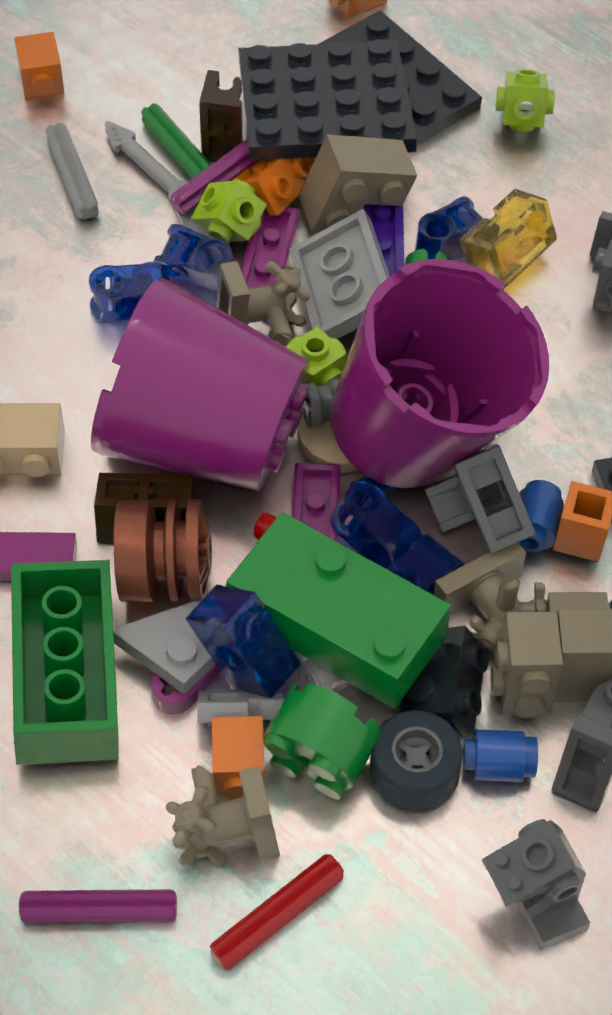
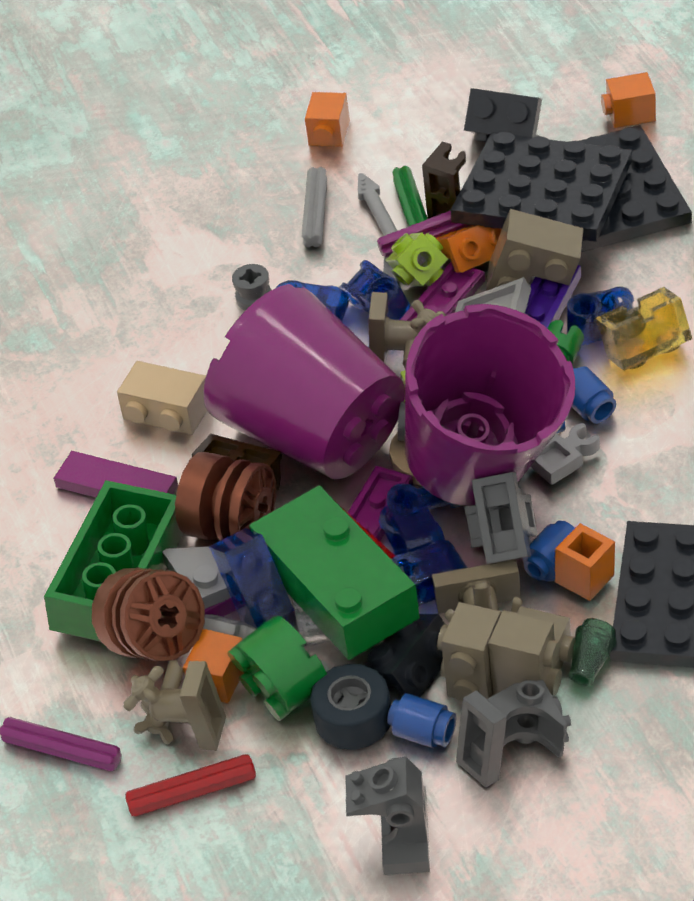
camera: 30 degrees right, 10 degrees down
none -> copper wheel [92,568,205,661]
none -> dark grey wheel [232,264,271,310]
none -> black bracket [464,88,542,142]

